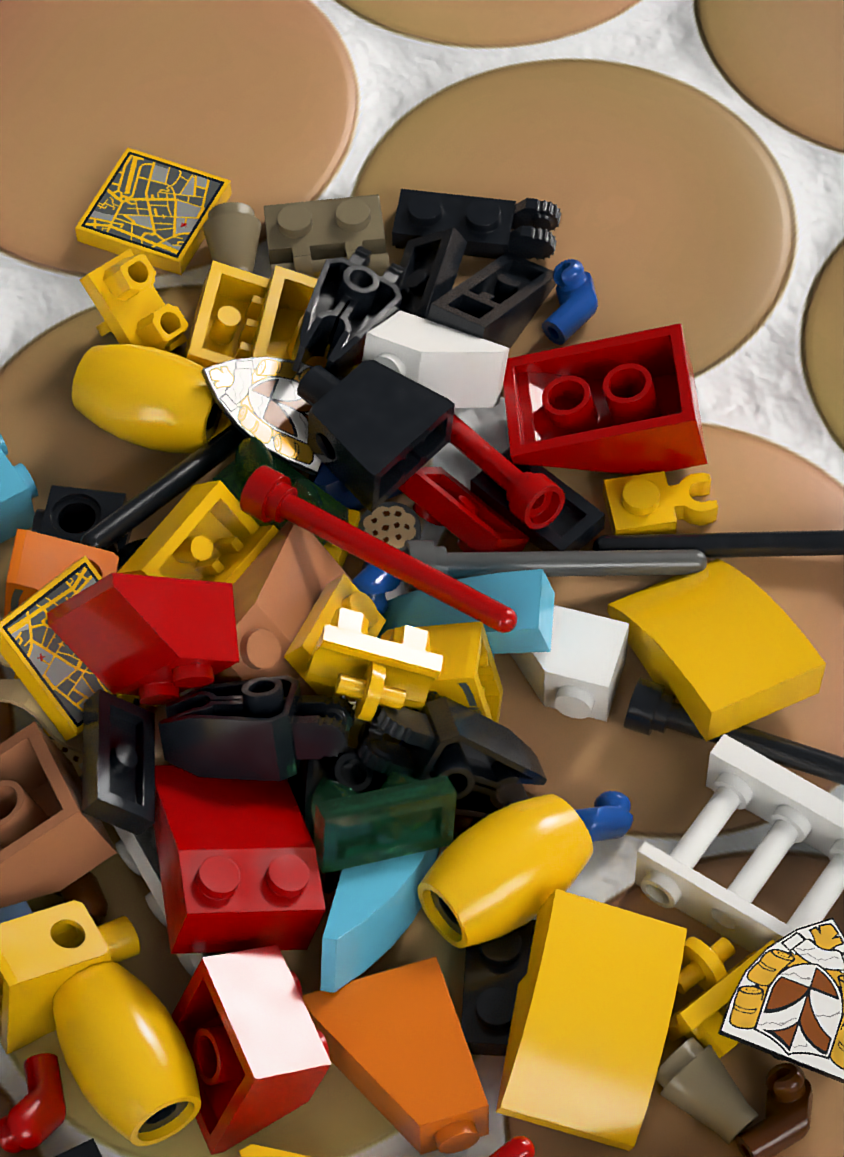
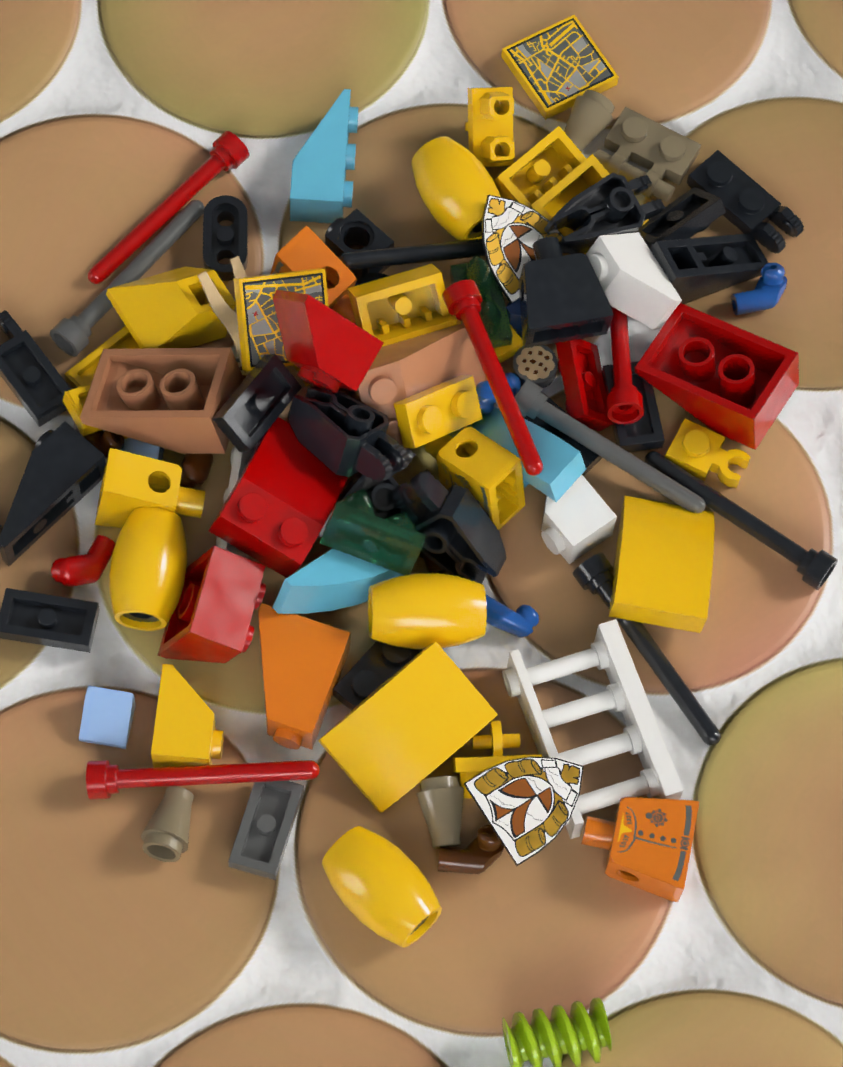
camera: 30 degrees right, 10 degrees up
yellow hips [305,607,443,722] -> none

